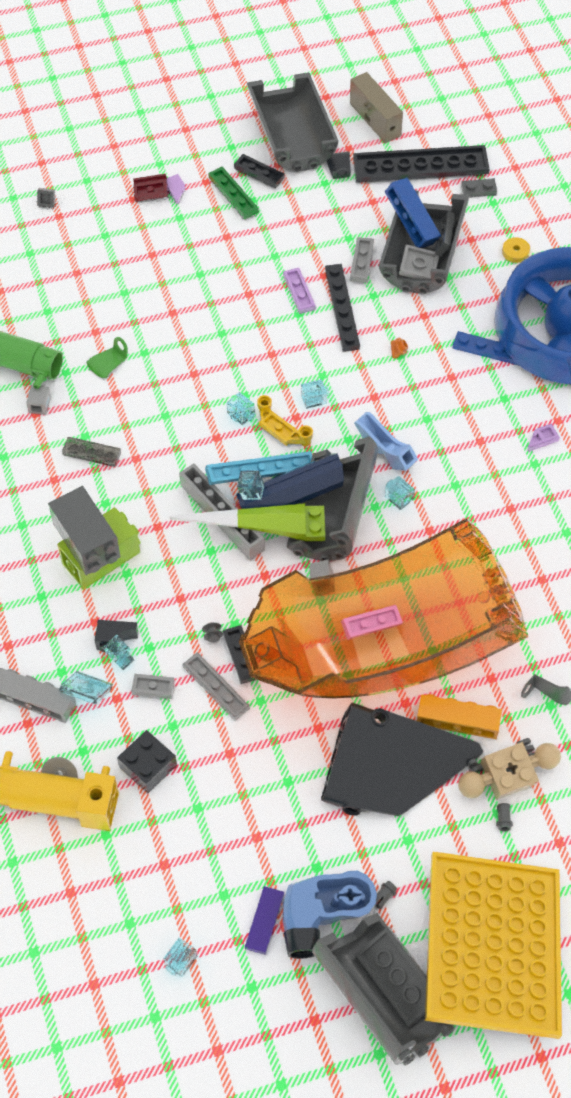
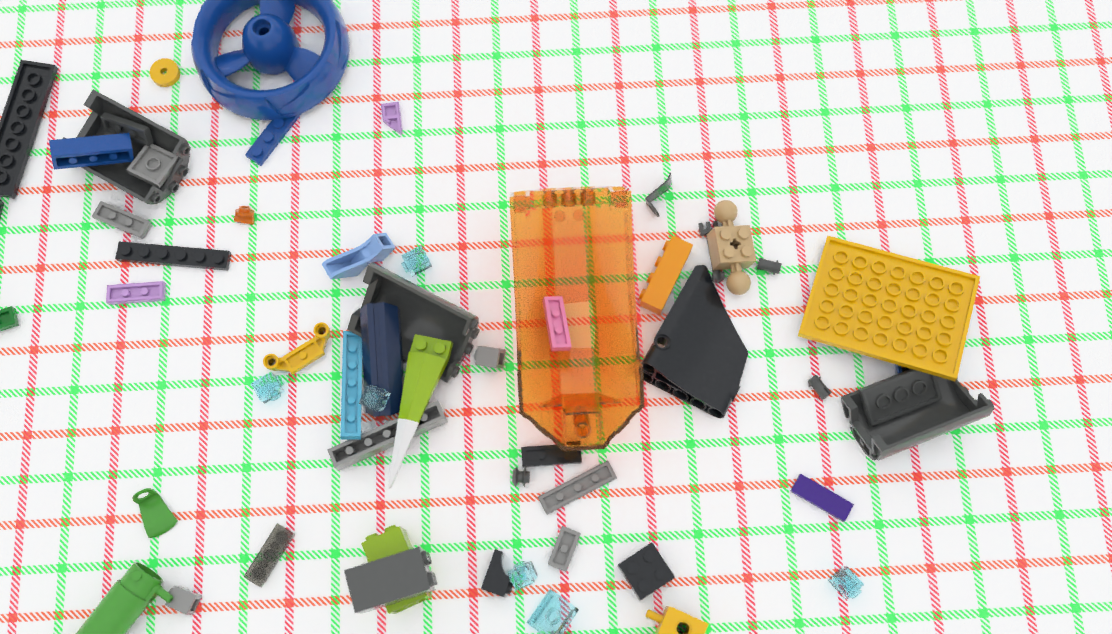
camera: 75 degrees left, 15 degrees up
medium blue piece [283,870,377,959] -> none
clear light blue brick [301,379,329,409] -> none
dark grey plate [461,178,497,198] -> none

